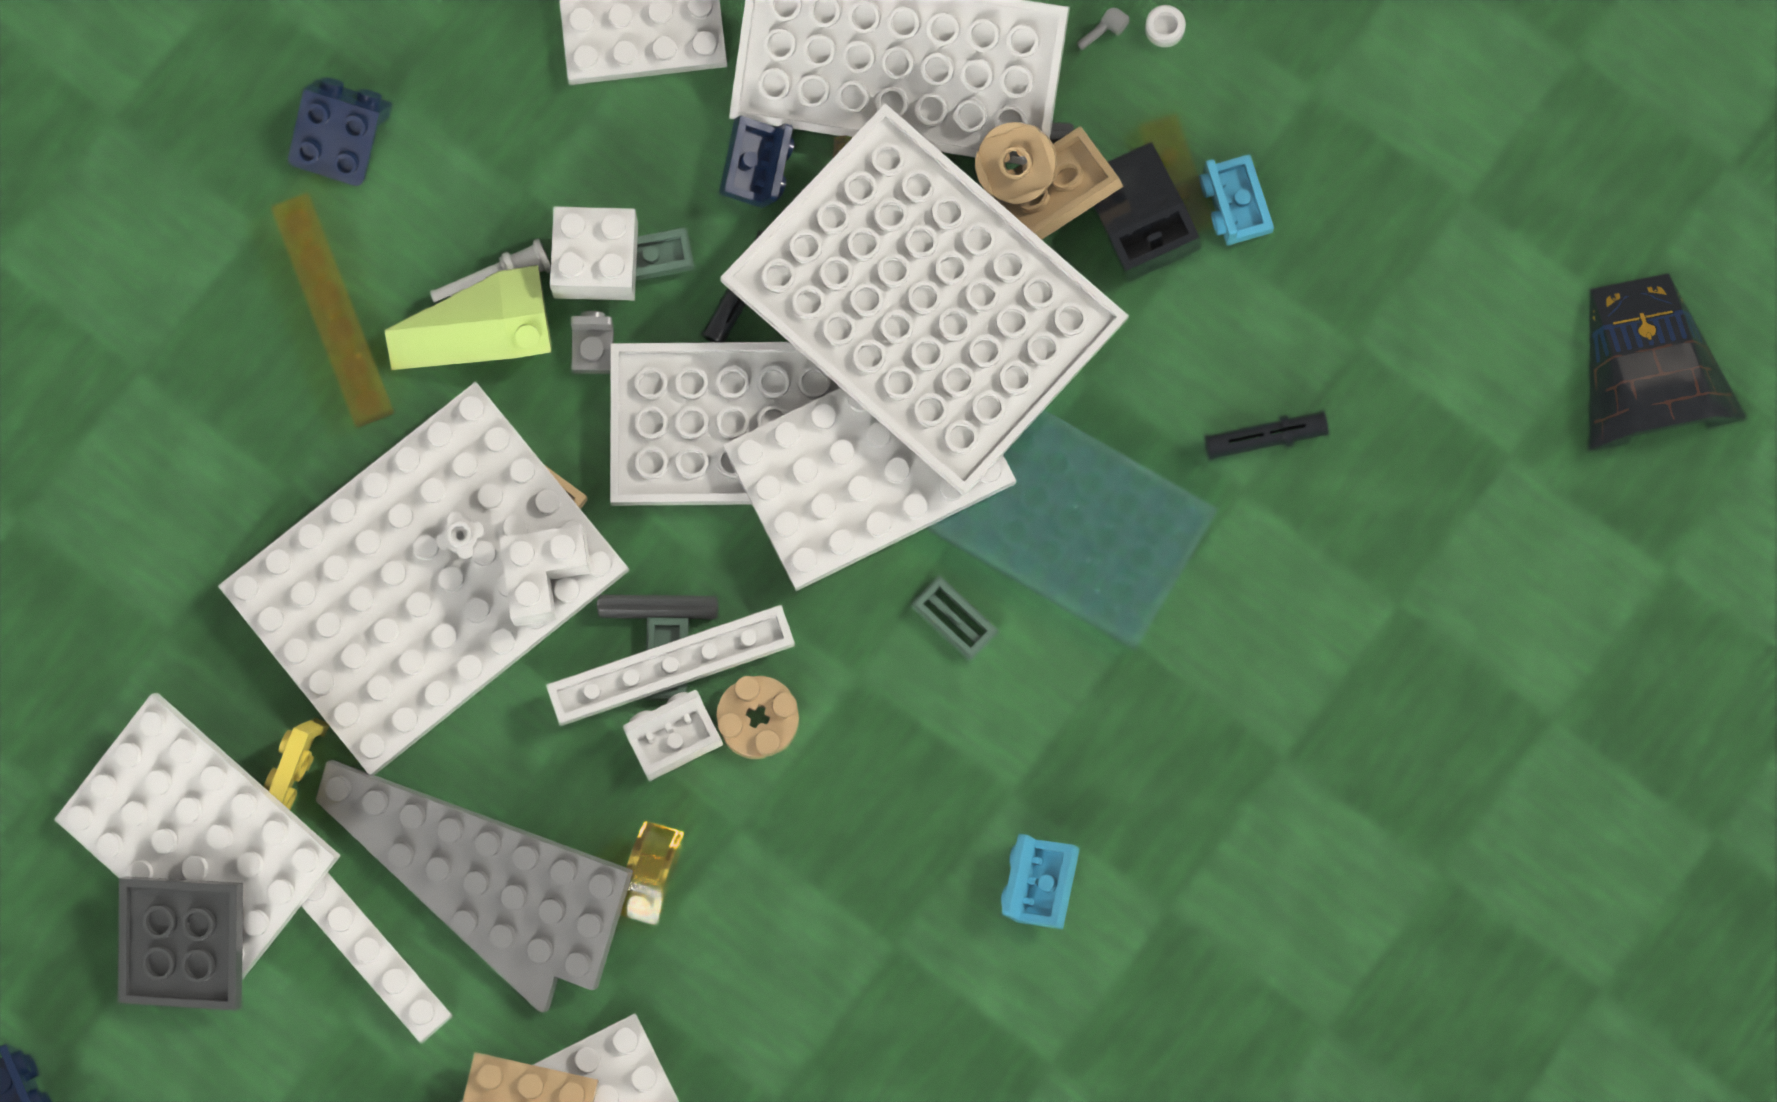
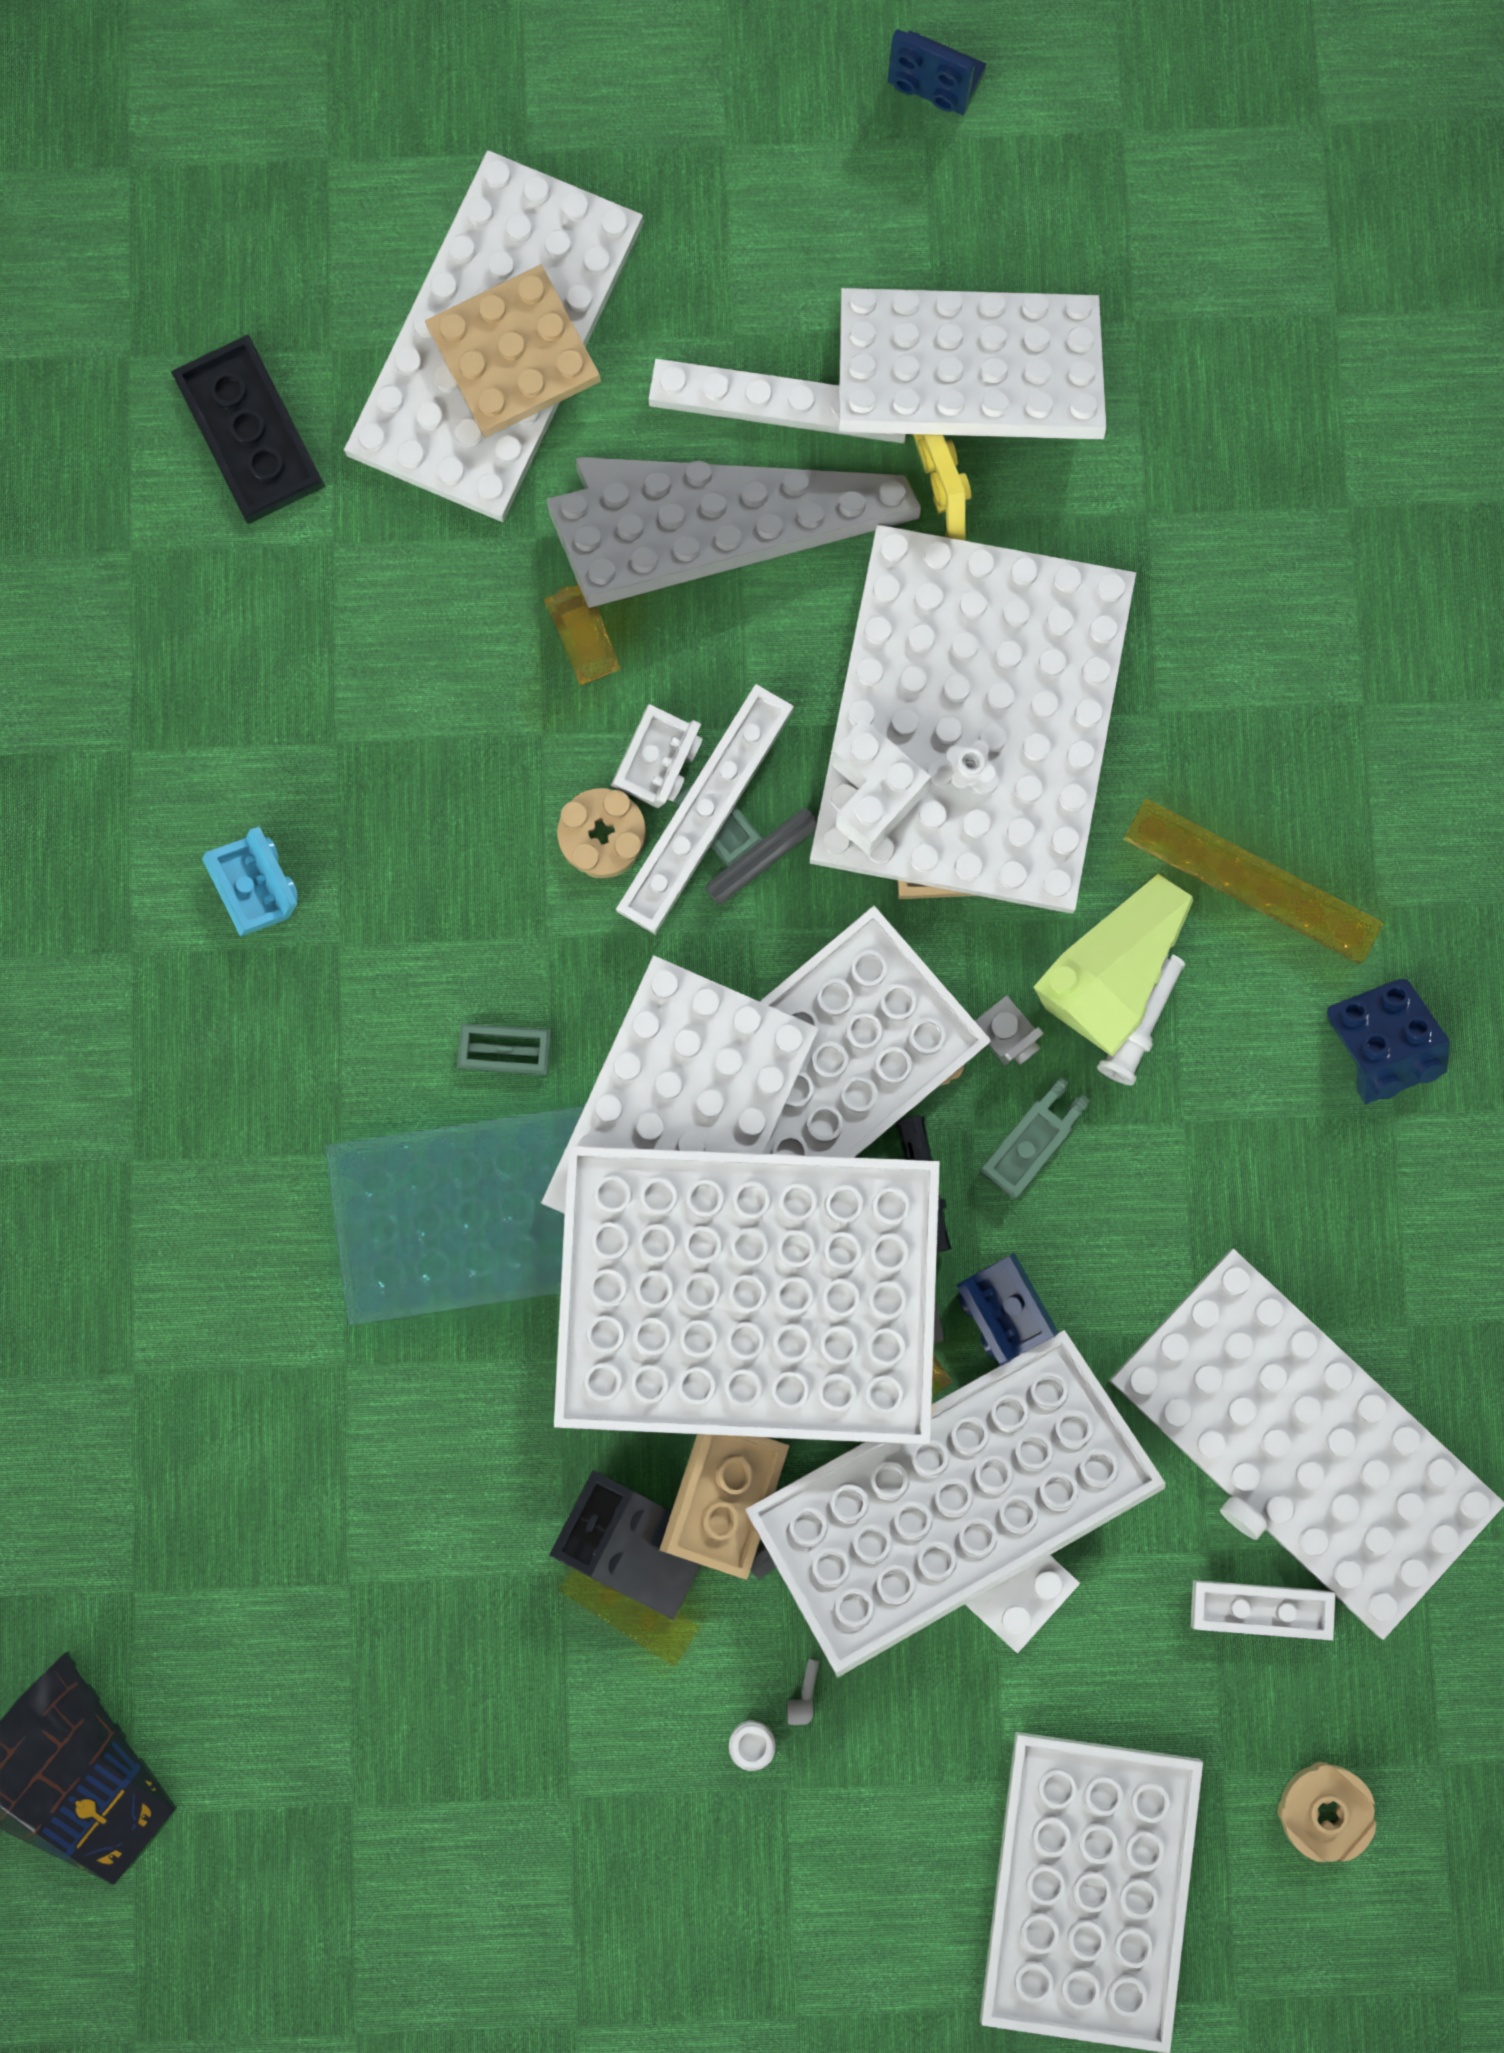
camera: 140 degrees right, 5 degrees up
dark grey plate [118,876,243,1011] -> none
white brick [550,207,638,301] -> none
tan plate [975,122,1057,204] -> none
medium azure bracket [1199,154,1274,246] -> none
black pin [1204,410,1329,461] -> none

